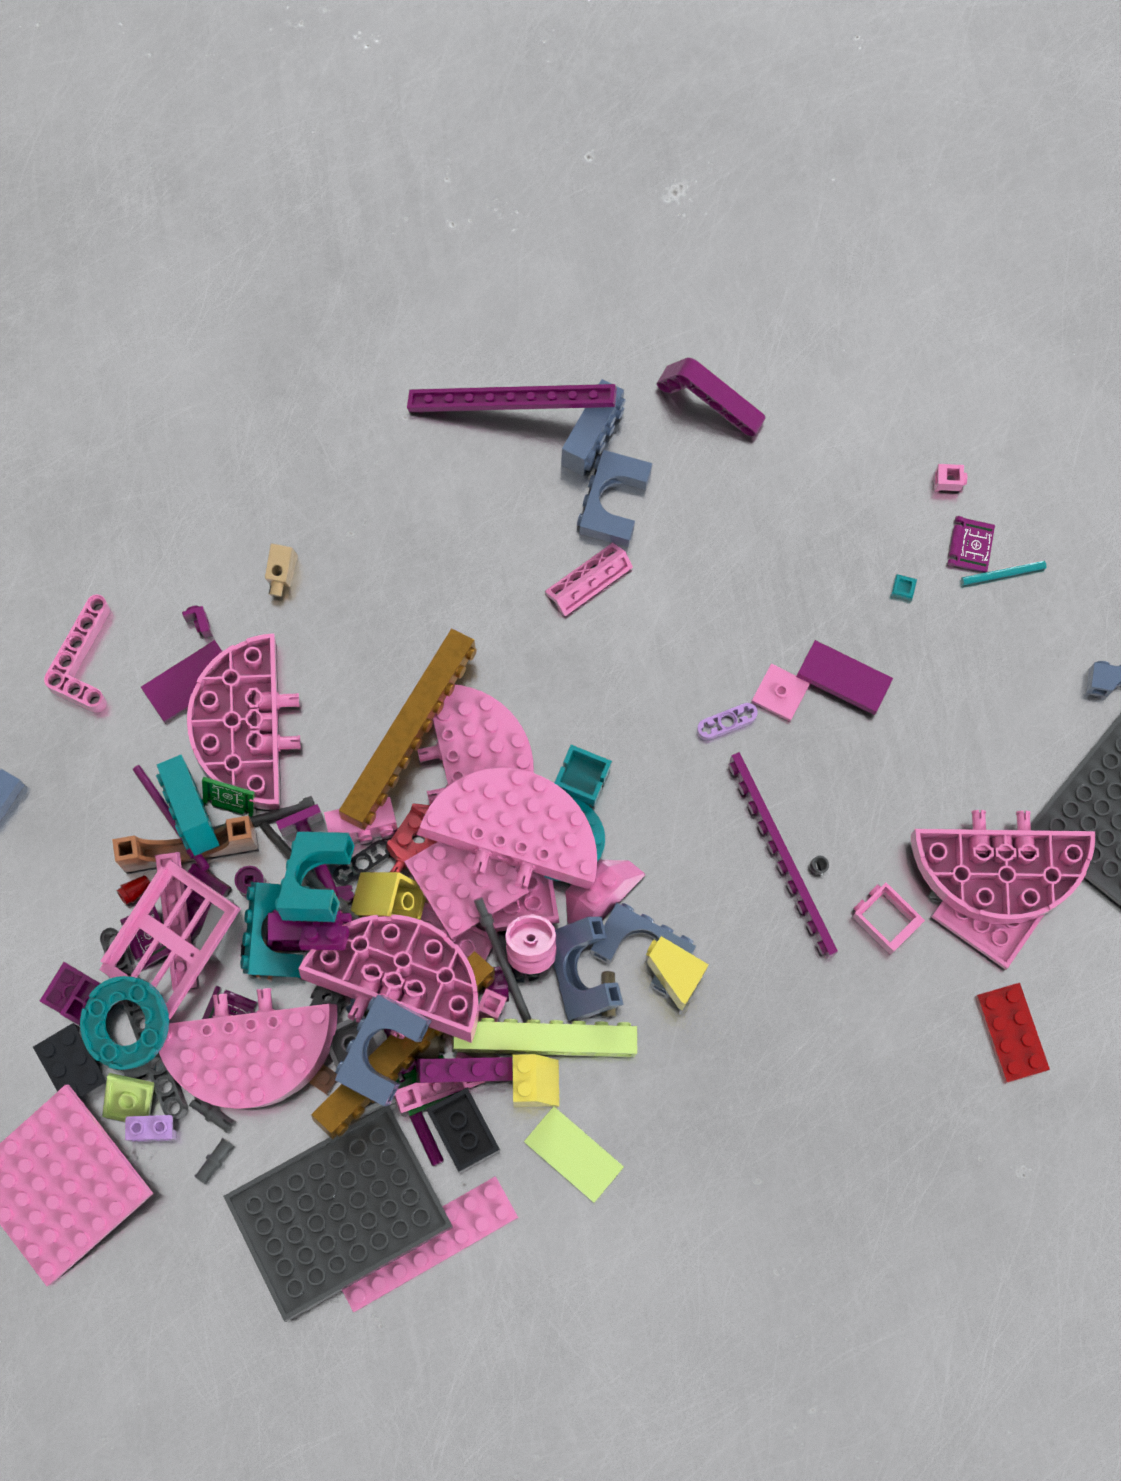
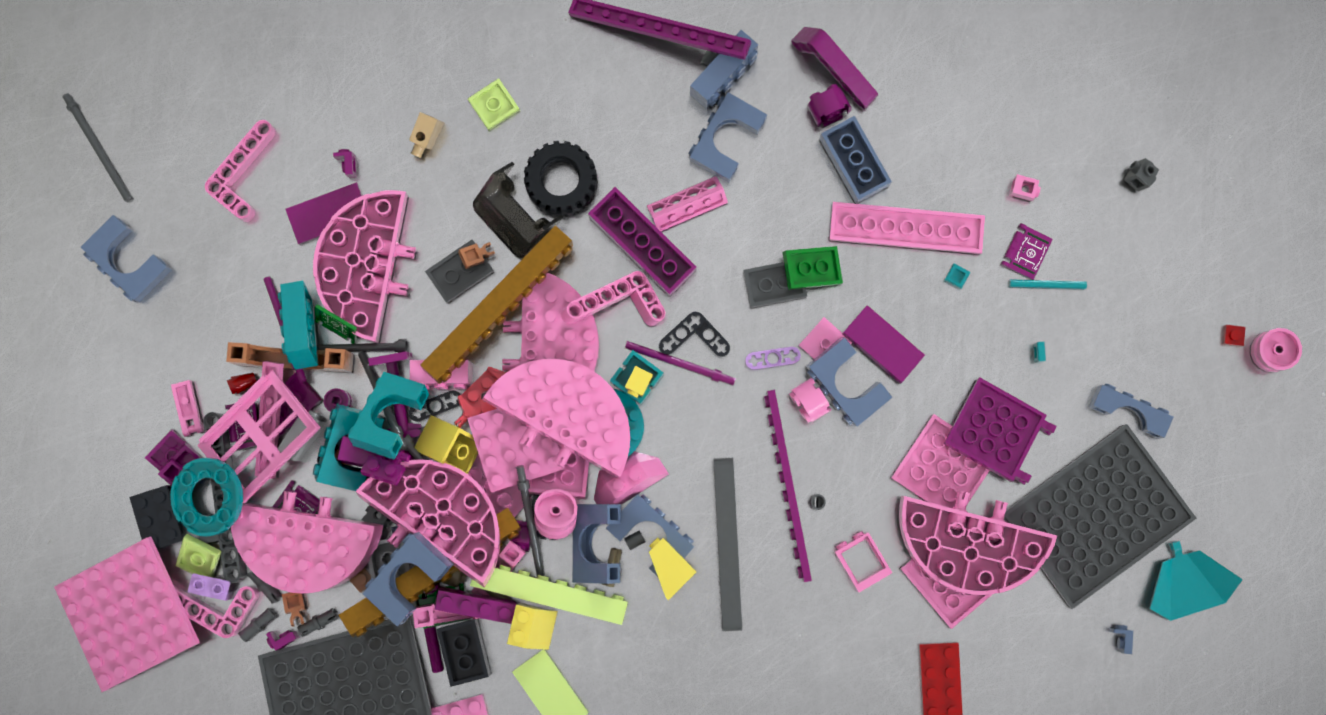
camera: 20 degrees right, 10 degrees up
none -> bright pink plate [171,380,204,437]
none -> bright pink beam [174,585,259,638]
none -> magenta bracket [266,630,300,651]
none -> nougat plate [282,592,305,627]
none -> dark grey pin [297,608,338,637]
none -> dark grey plate [425,239,494,303]
none -> nougat plate [458,242,495,269]
none -> yellowish green tile [468,78,520,131]
none -> clear smoke windscreen [473,162,563,258]
none -> black tyre [524,141,598,217]
none -> bright pink beam [561,271,665,326]
none -> magenta brick [588,187,697,297]
none -> dark grey hinge [624,530,645,550]
none -> magenta bar [625,341,736,385]
none -> light yellow brick [625,366,653,398]
none -> black beam [659,311,730,357]
none -> dark grey hinge [700,51,719,67]
none -> dark grey beam [714,458,742,631]
none -> dark grey plate [743,262,807,308]
none -> green plate [782,246,843,290]
none -> bright pink brick [789,378,832,423]
none -> sand blue arch [806,337,893,427]
none -> magenta brick [807,84,852,127]
none -> sand blue brick [819,116,892,204]
none -> bright pink plate [829,202,985,254]
none -> bright pink plate [891,414,990,508]
none -> magenta plate [944,377,1057,485]
none -> teal tile [1033,342,1046,363]
none -> dark grey brick [1124,158,1159,191]

